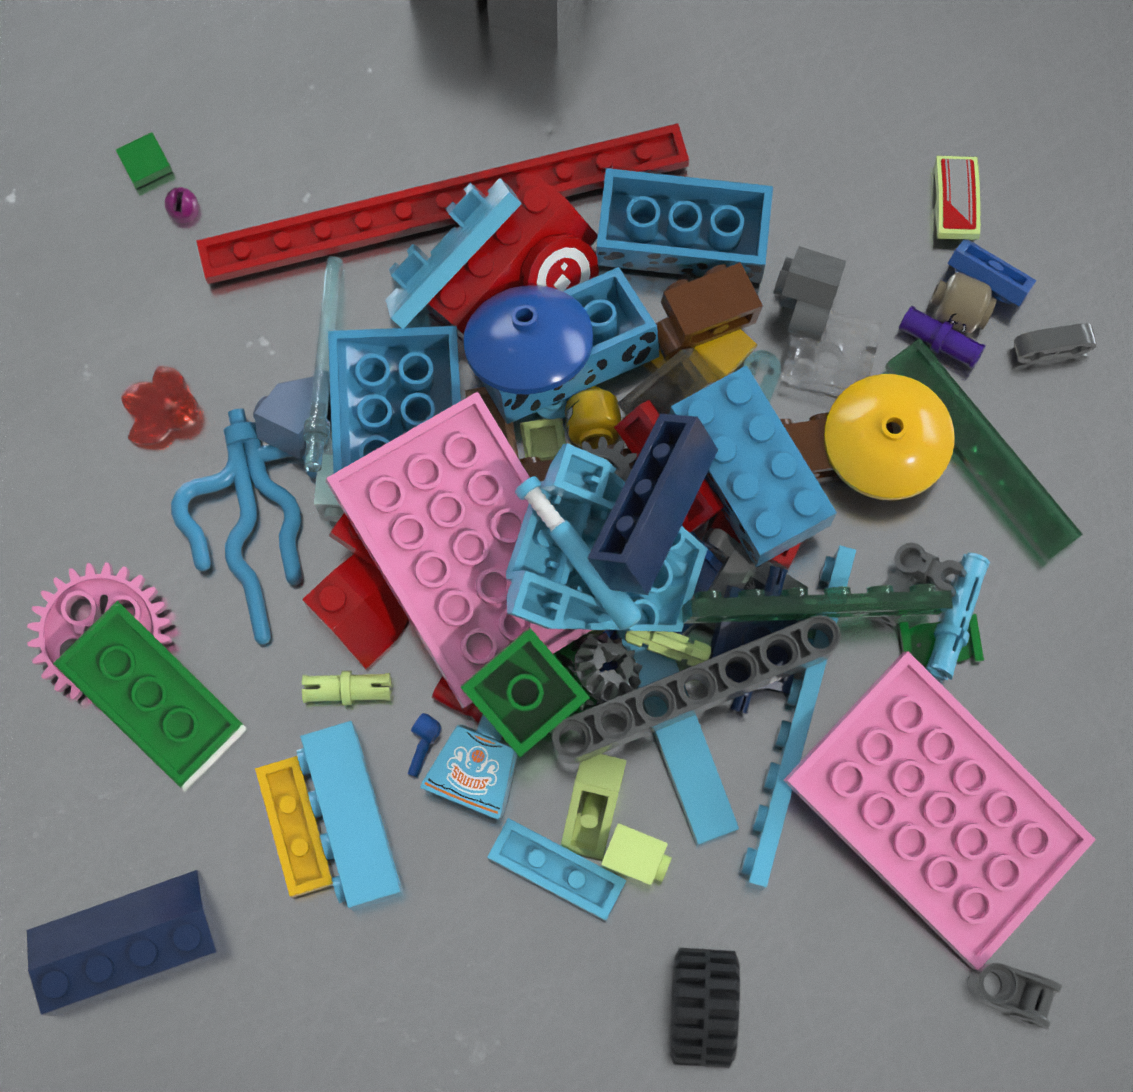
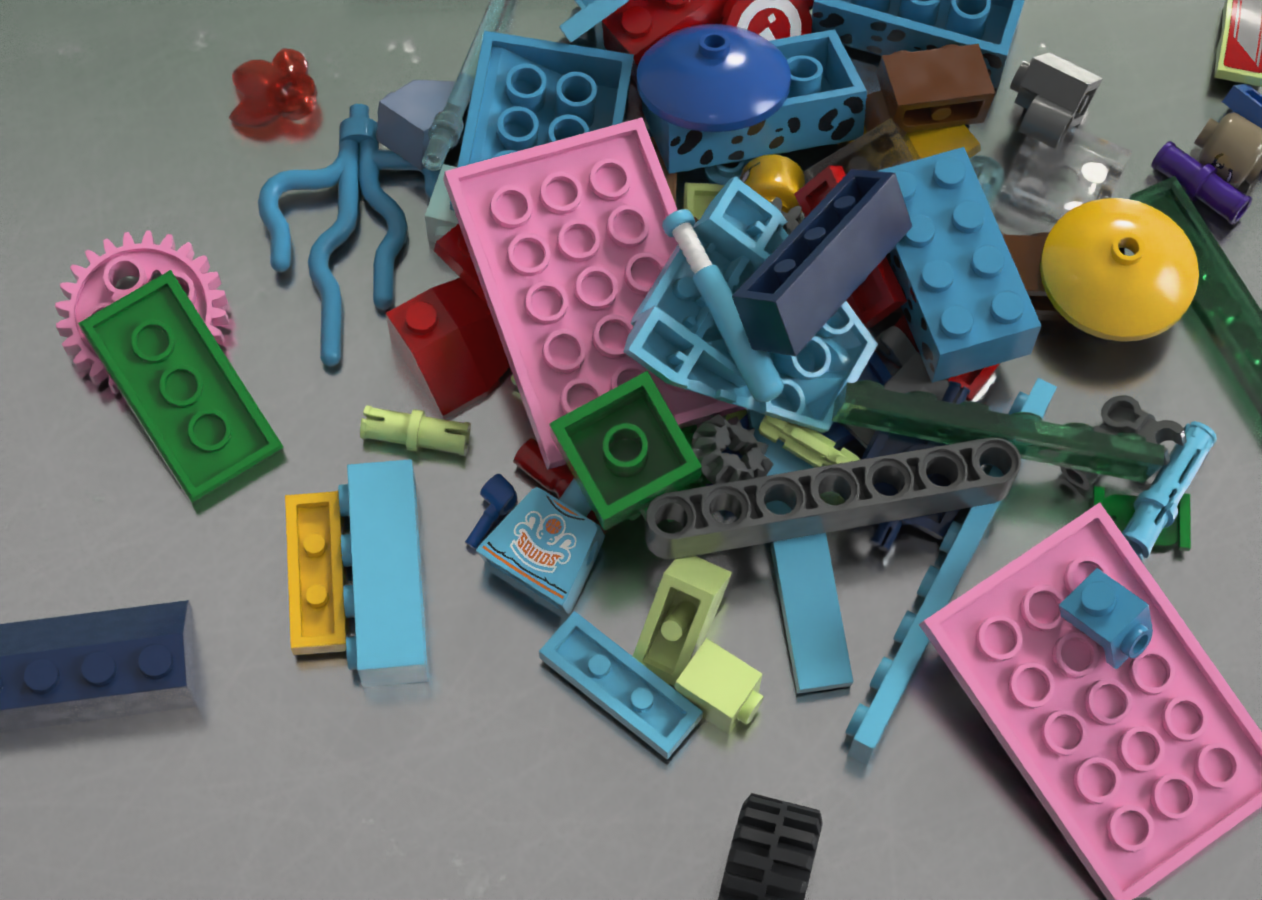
camera: 10 degrees right, 10 degrees down
none -> dark azure bracket [1059,568,1153,669]

